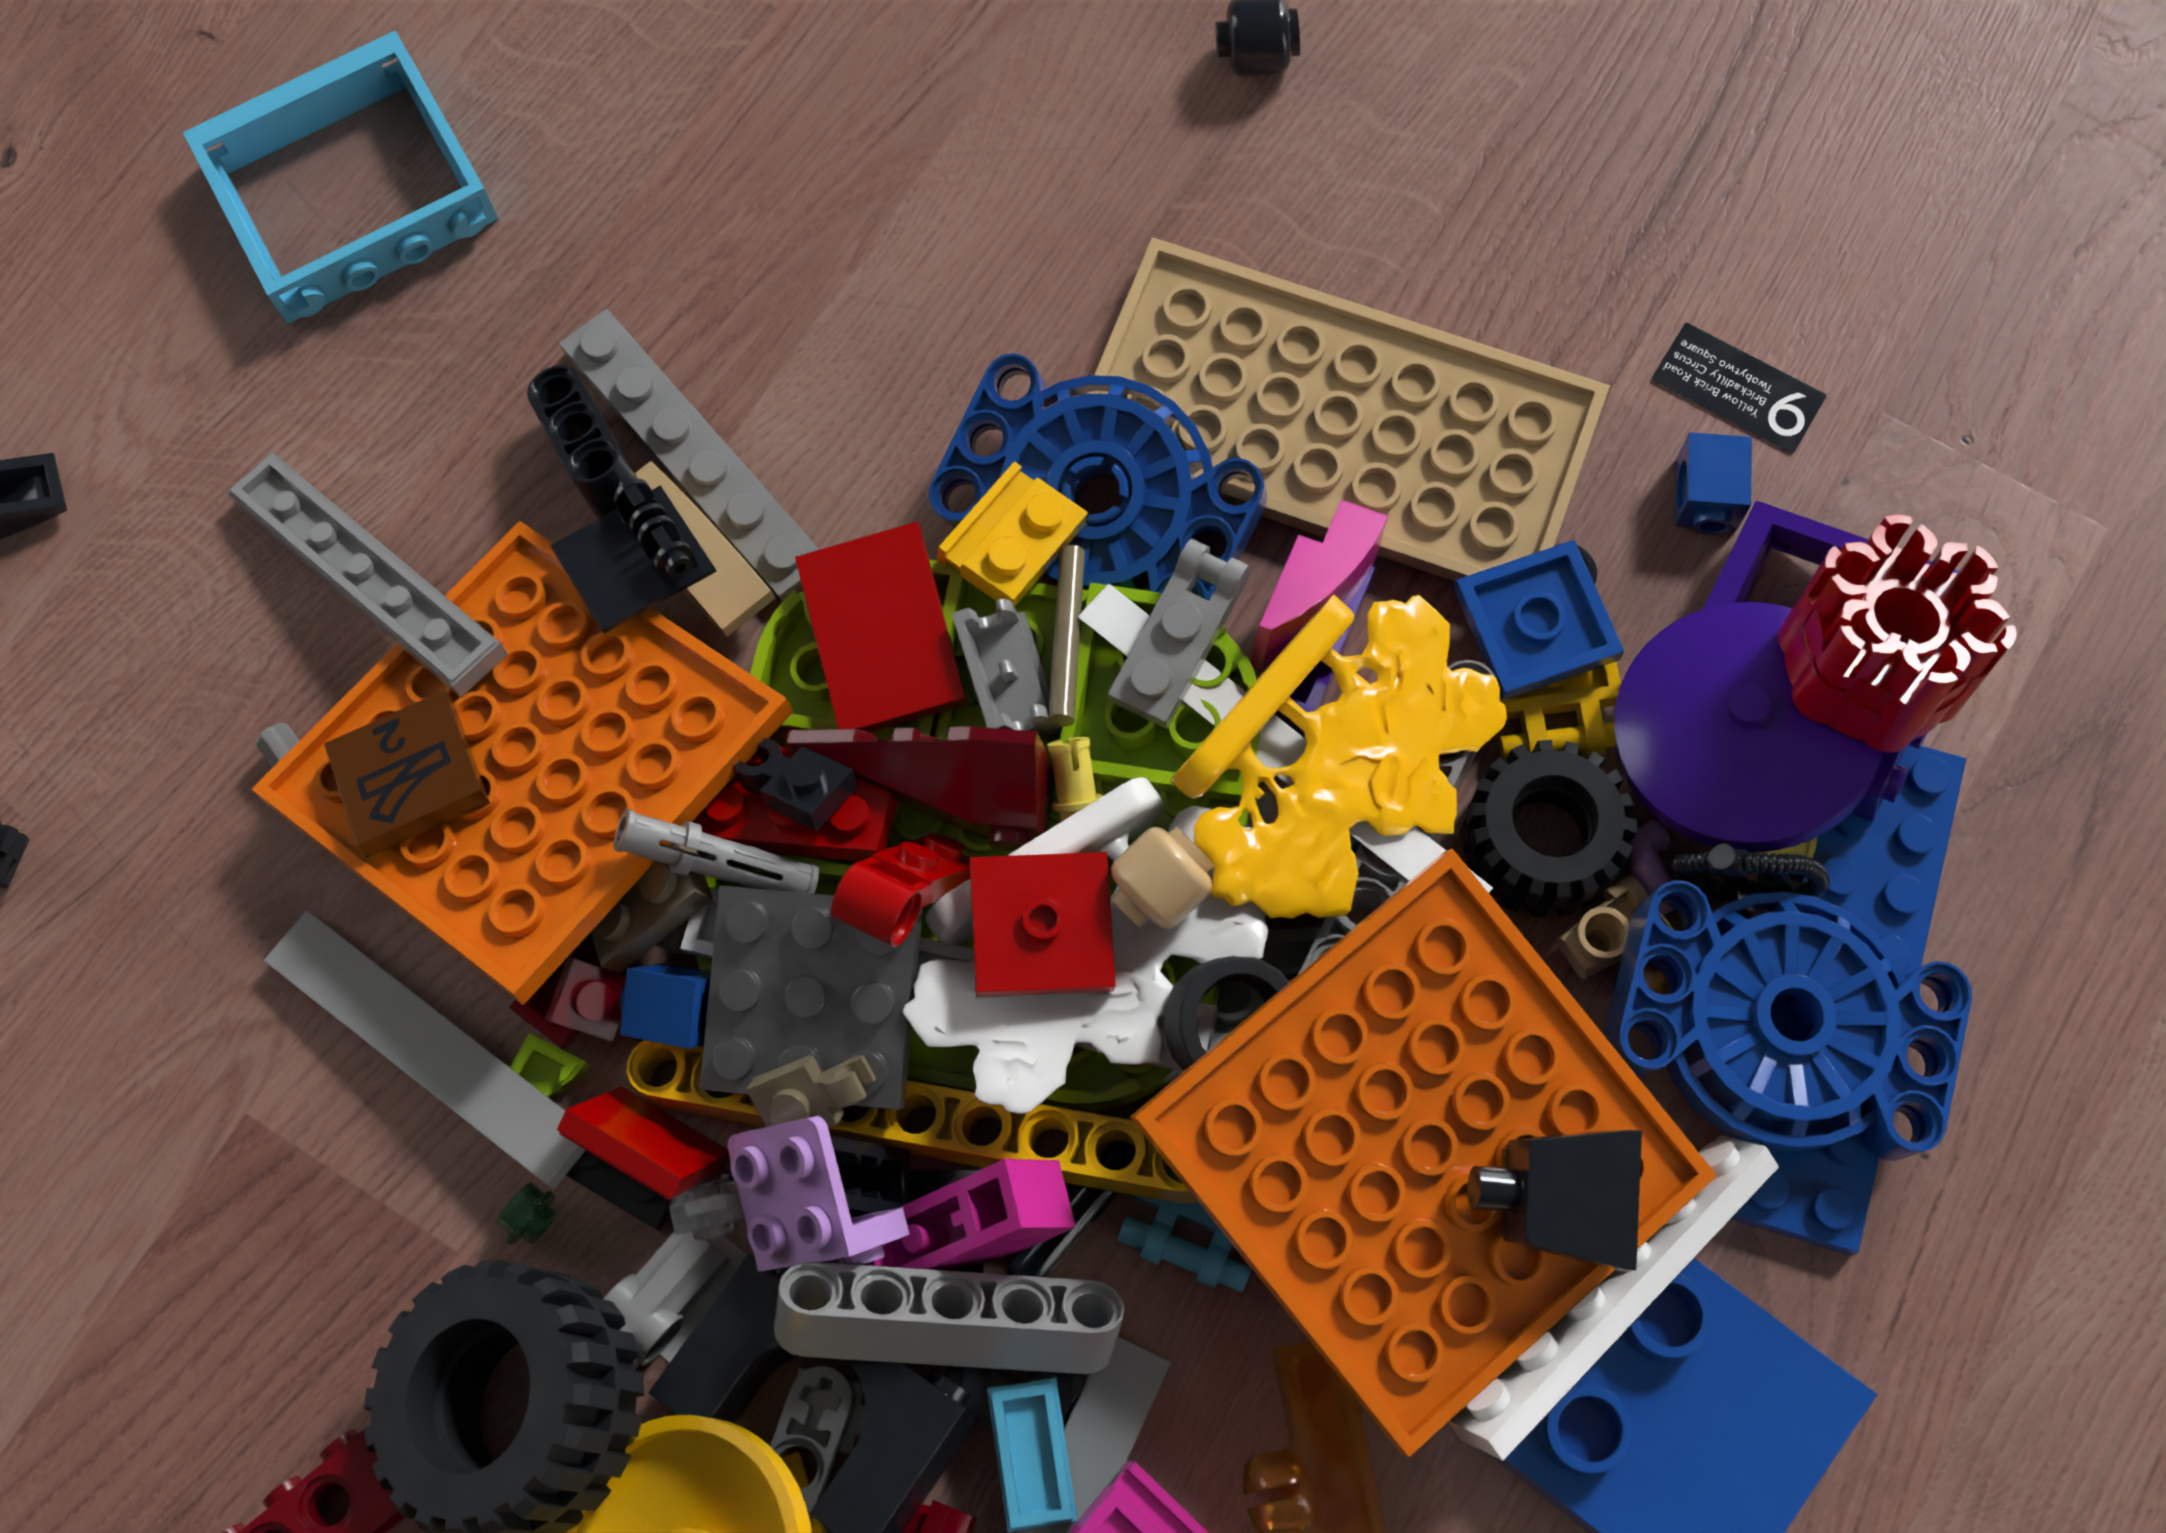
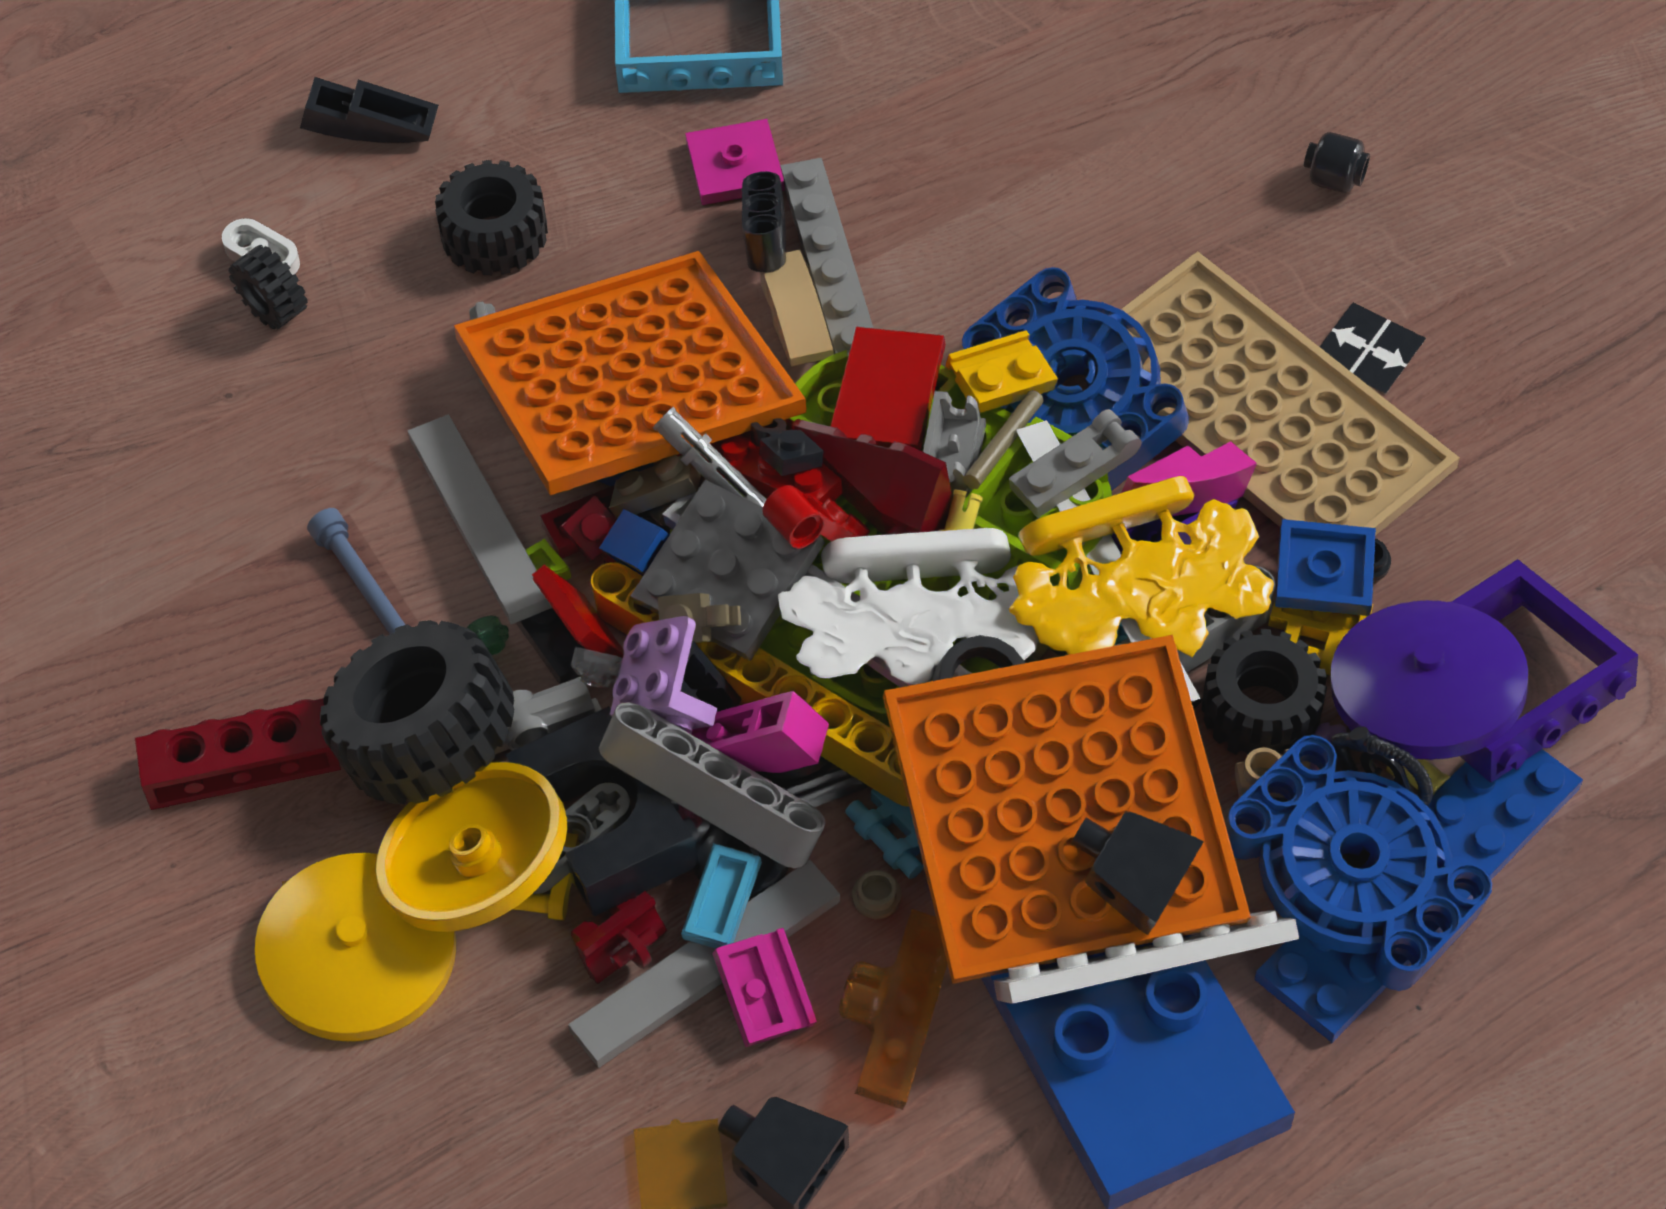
camera: 25 degrees right, 15 degrees down
light grey tile [227,453,508,698] -> none
reddish brown tile [324,690,490,858] -> none
black hinge [550,475,717,634] -> none
red plate [969,852,1116,998] -> none
tan head [1111,826,1214,929] -> none
black sticker [1652,323,1826,453] -> none
blue brick [1675,432,1752,534] -> none
red piece [1778,514,2017,753] -> none
none -> sand blue piece [307,508,405,634]
none -> black tyre [435,160,548,276]
none -> dark pink plate [685,119,785,205]
none -> dark tan plate [852,870,901,919]
none -> black sticker [1320,302,1426,394]

